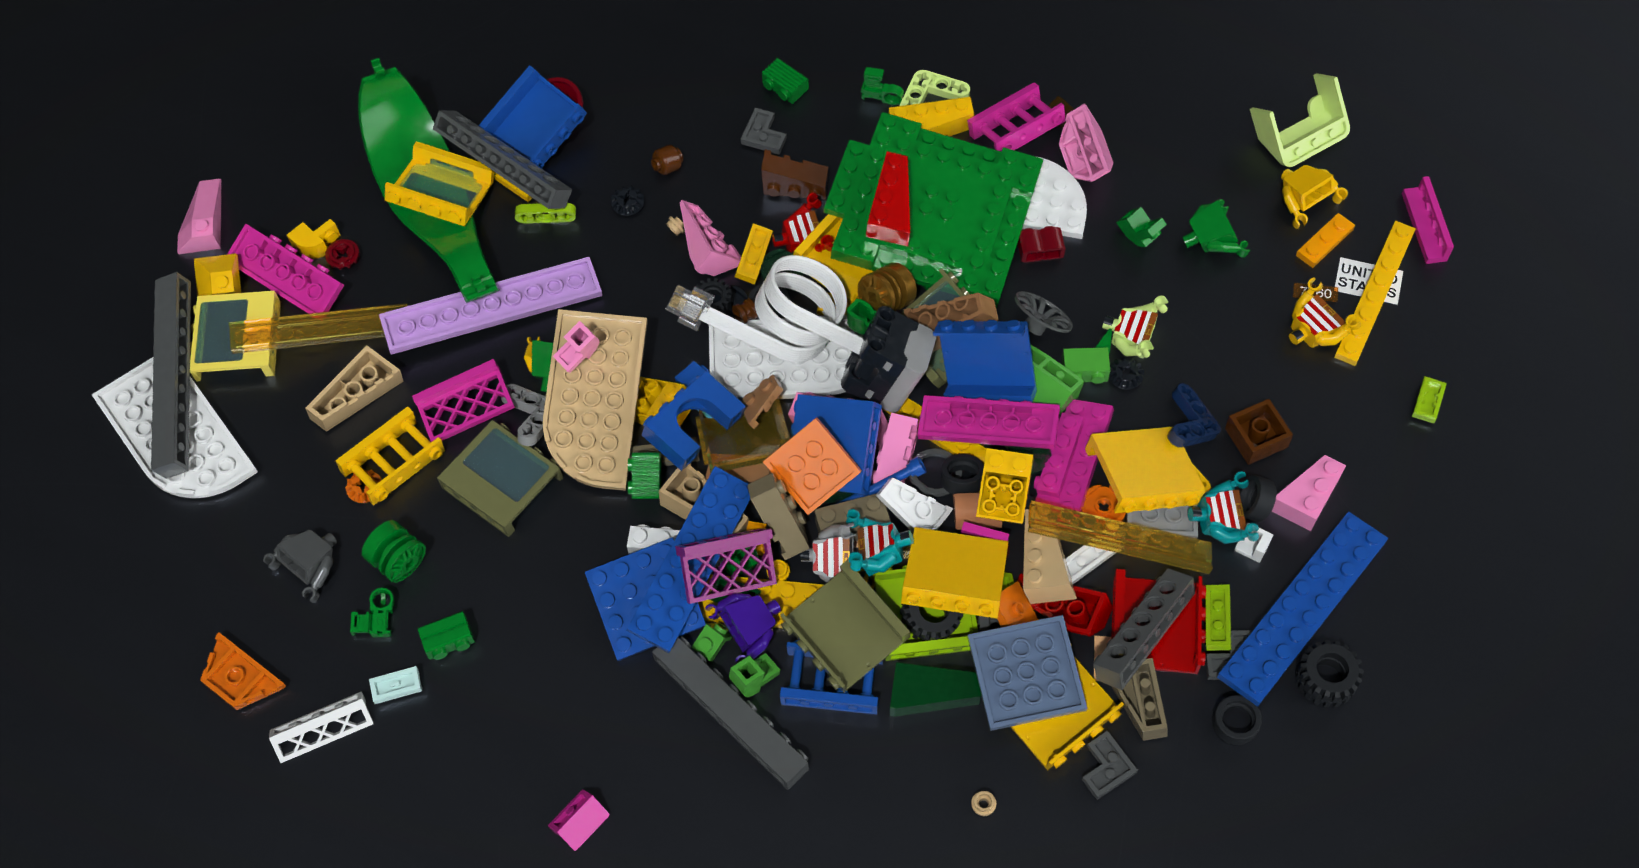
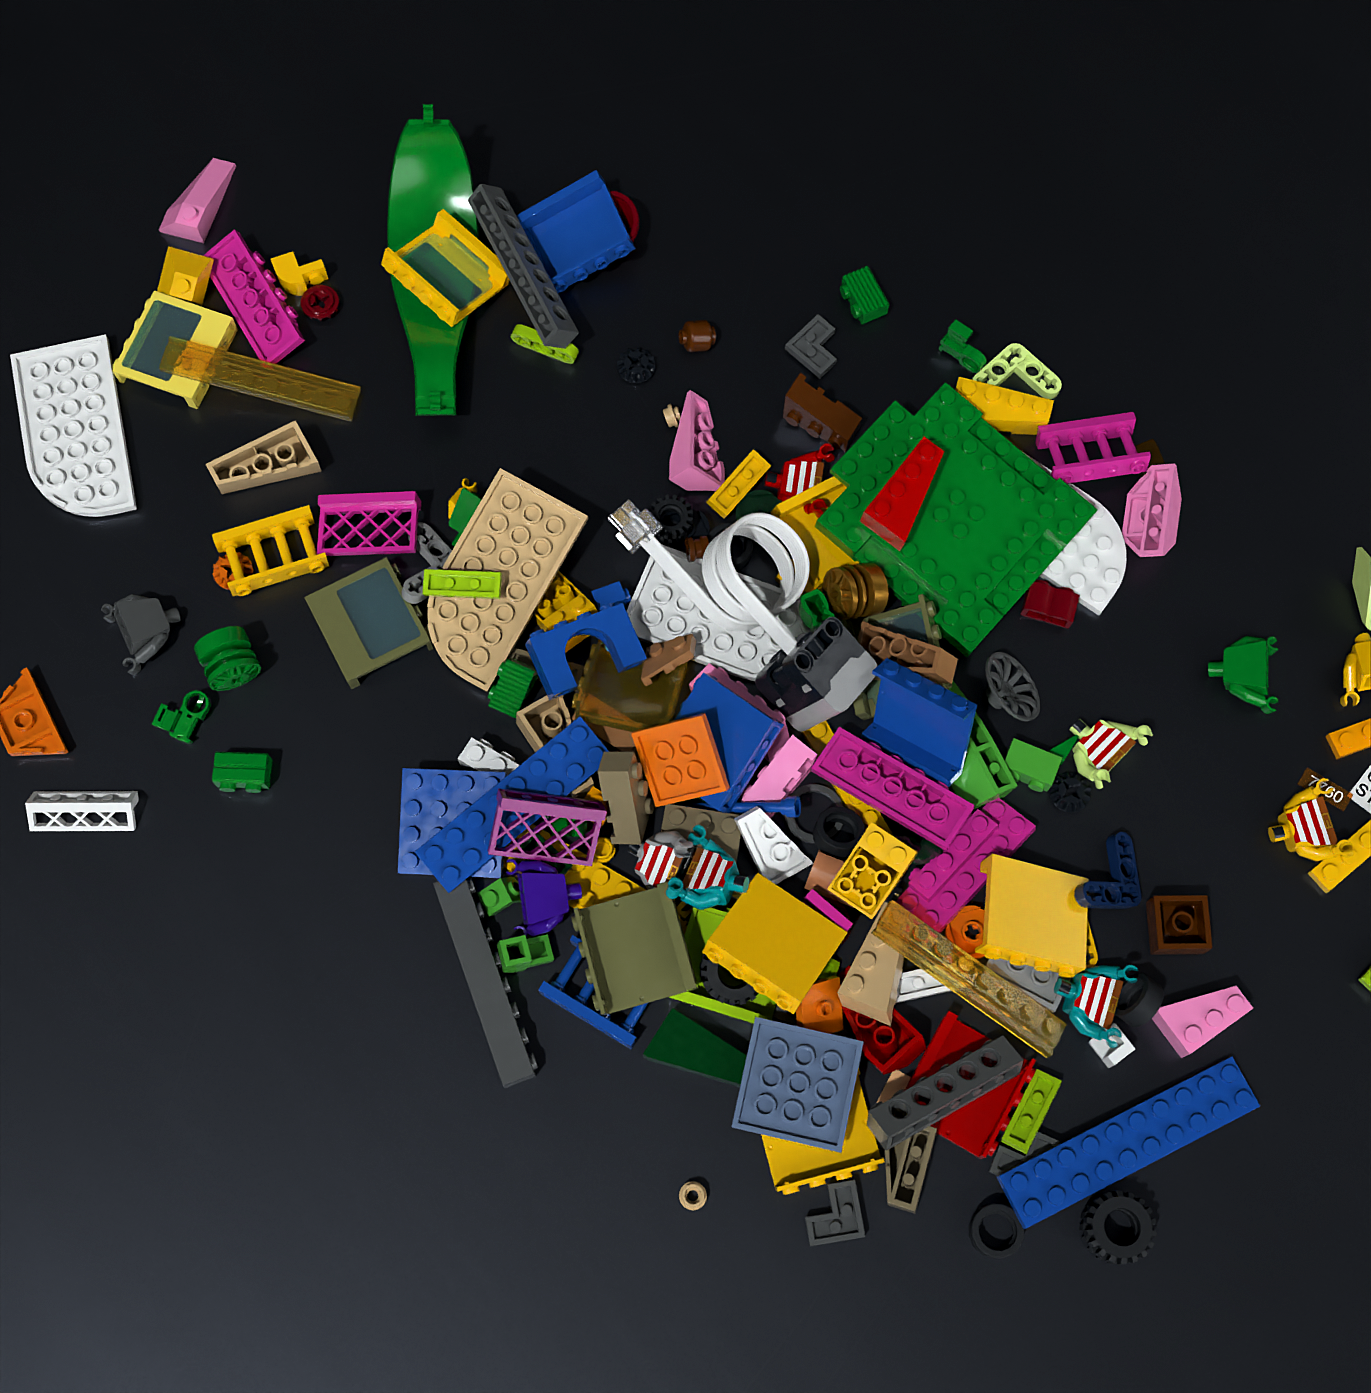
camera: 20 degrees right, 10 degrees up
dark grey brick [151,272,191,479] -> none
light aqua plate [369,666,422,704] -> none
lavender plate [379,257,602,355] -> none
dark pink panel [548,789,609,851] -> none
bright pink brick [553,321,599,373] -> none
green brick [1116,207,1167,247] -> none
none -> lime plate [423,569,502,599]

